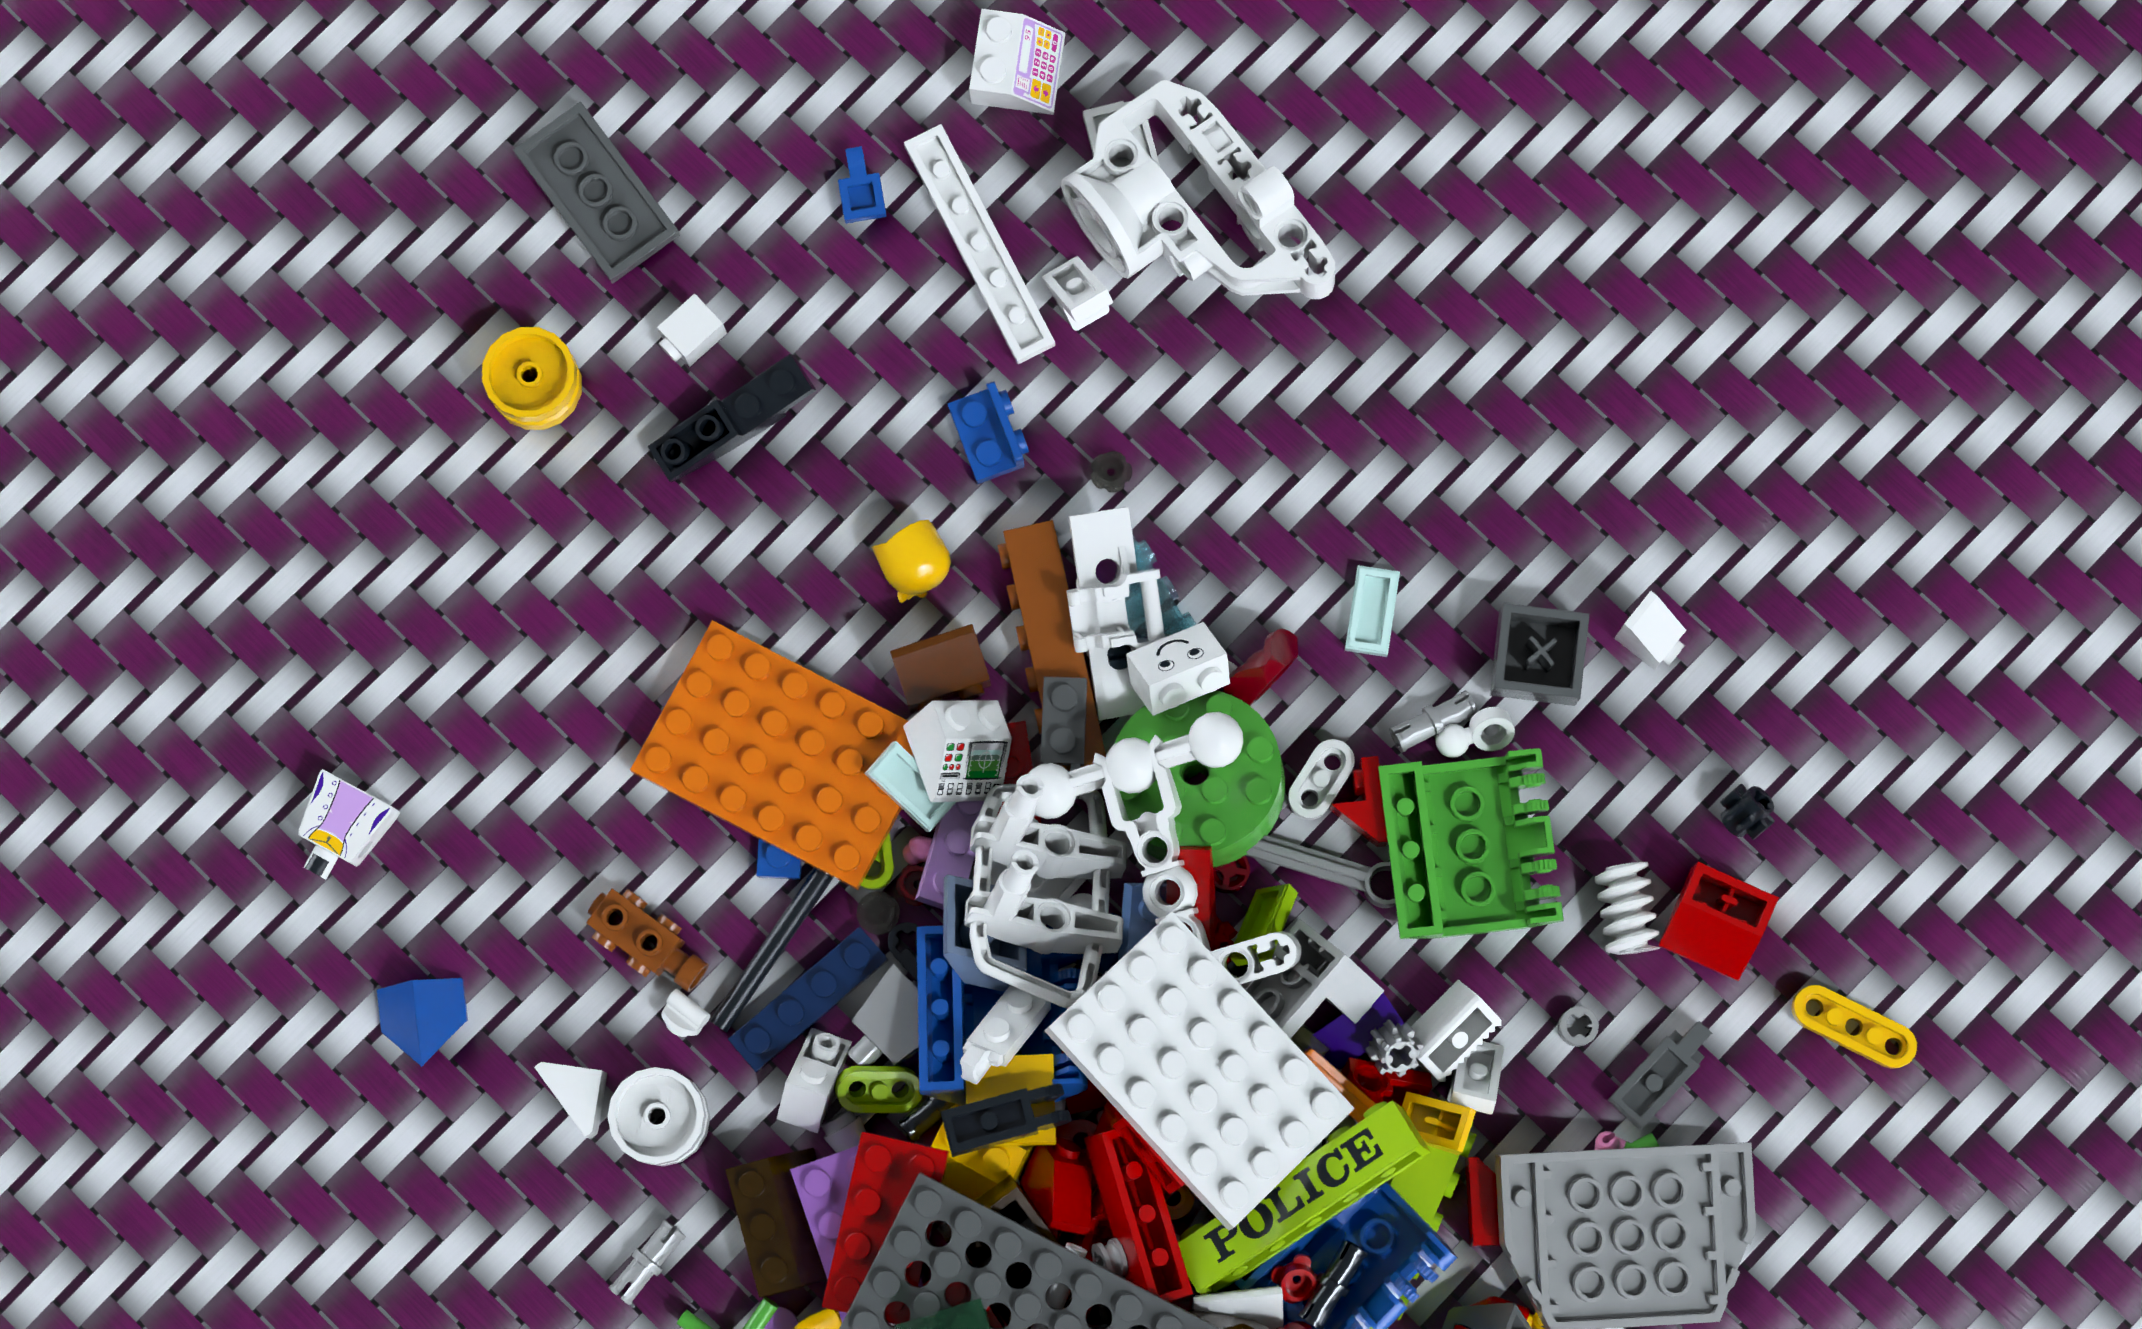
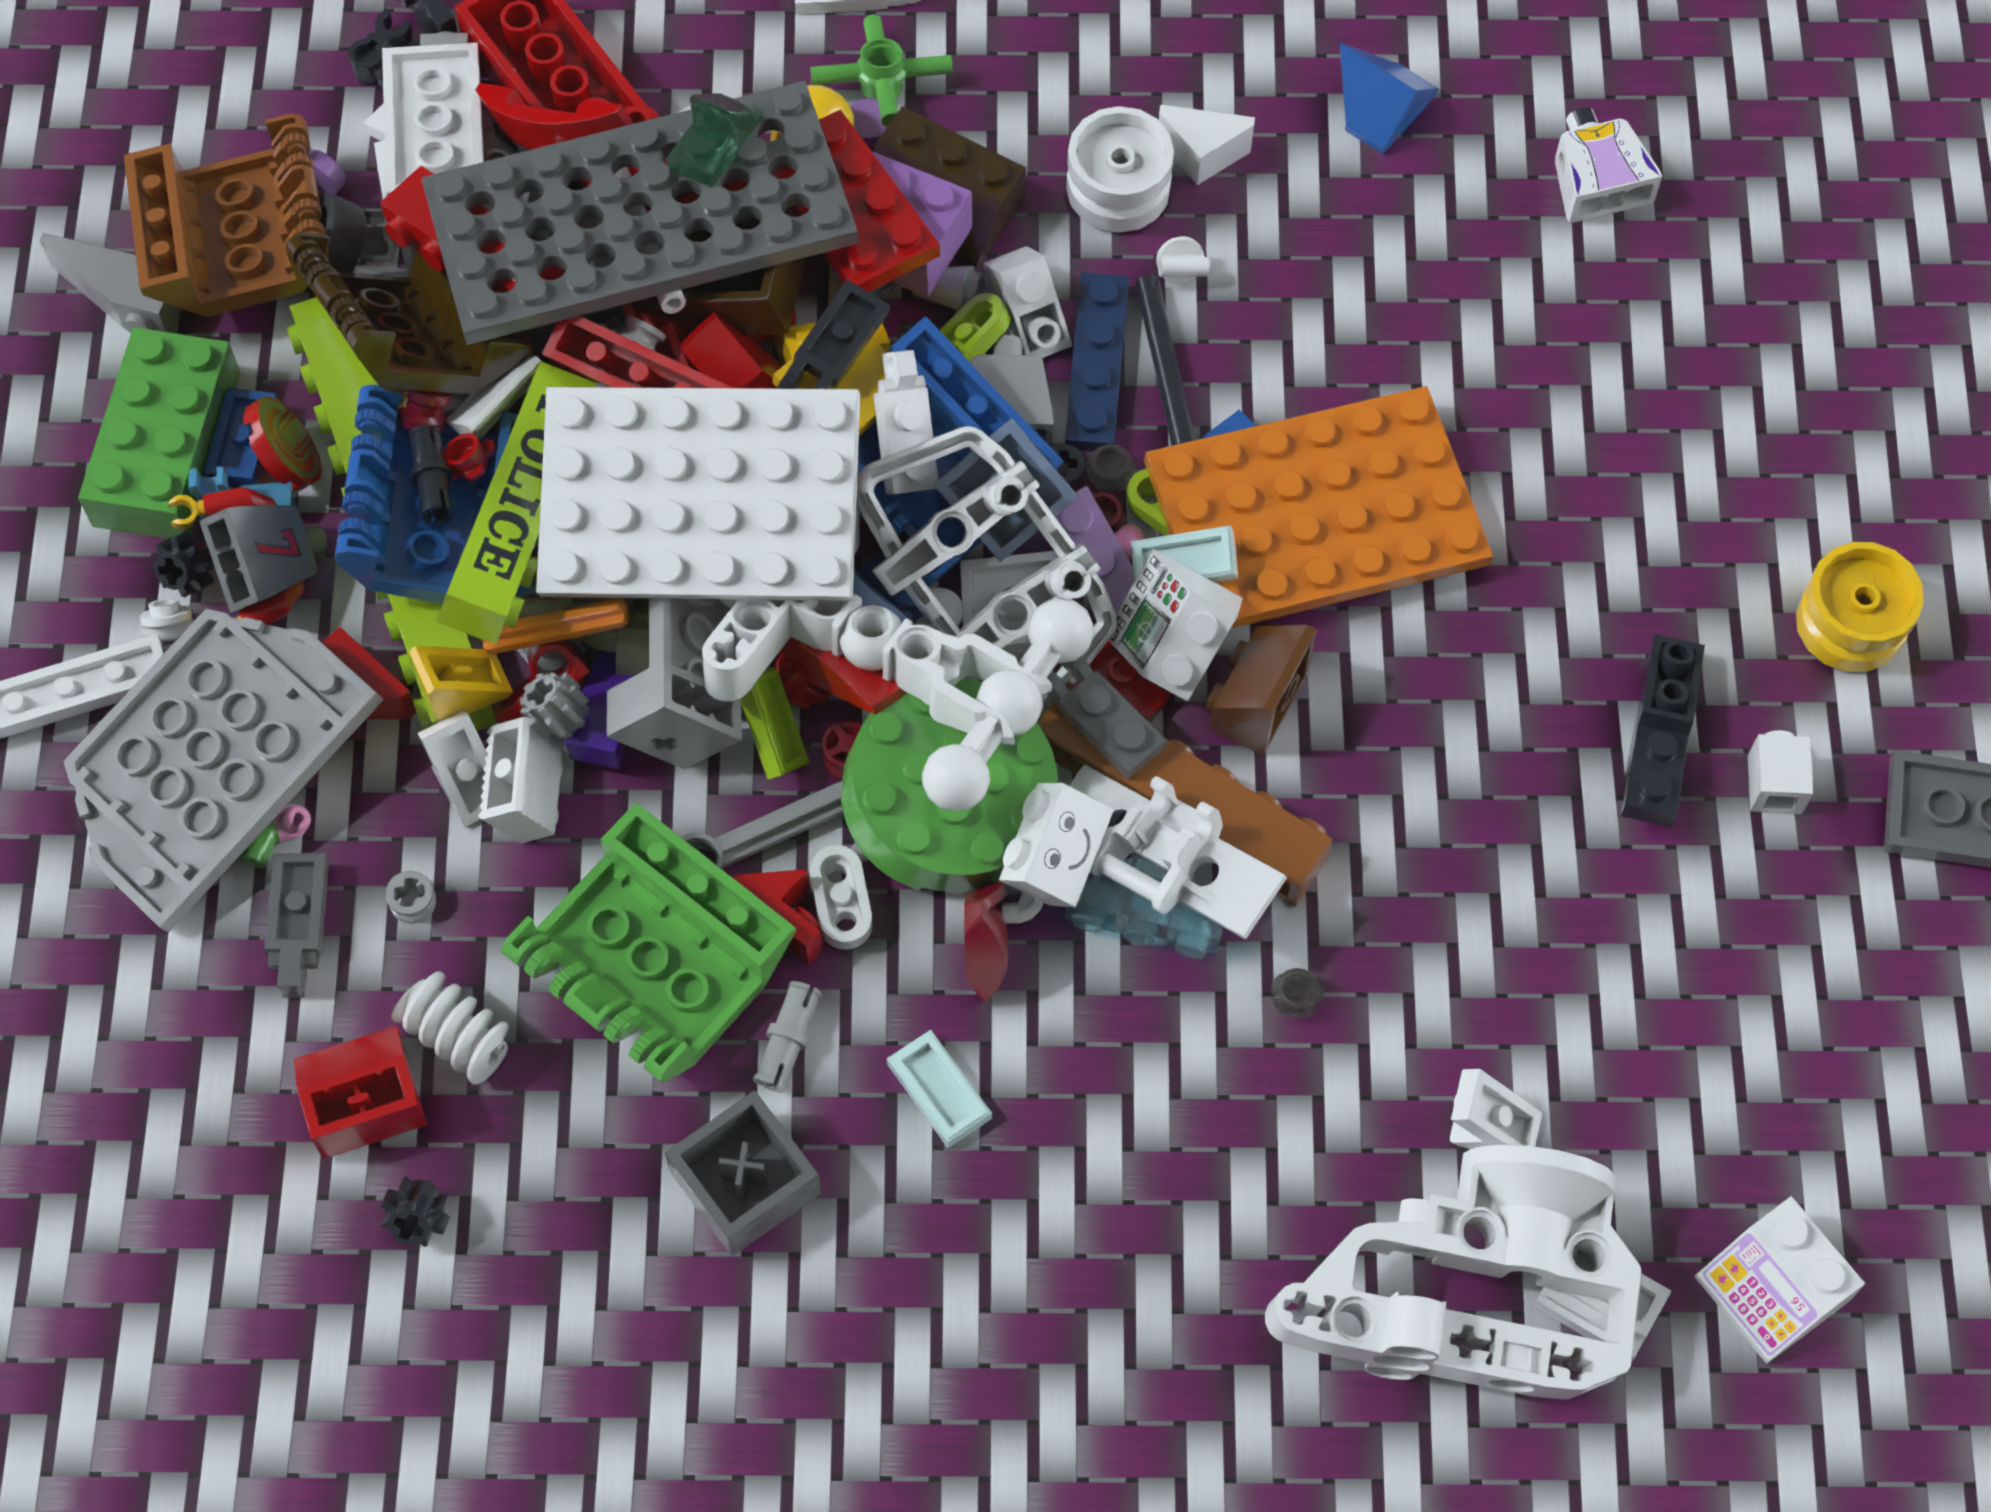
camera: 130 degrees right, 15 degrees down
dark orange brick [586,888,709,992] -> none
light grey pin [608,1219,686,1305] -> none
blue plate [838,146,887,224] -> none
yellow helmet [872,520,951,603] -> none
white plate [904,124,1055,364] -> none
blue bracket [947,381,1029,484] -> none
white plate [1435,707,1515,758] -> none
white slope [1614,591,1686,670] -> none
yellow plate [1791,985,1917,1069] -> none

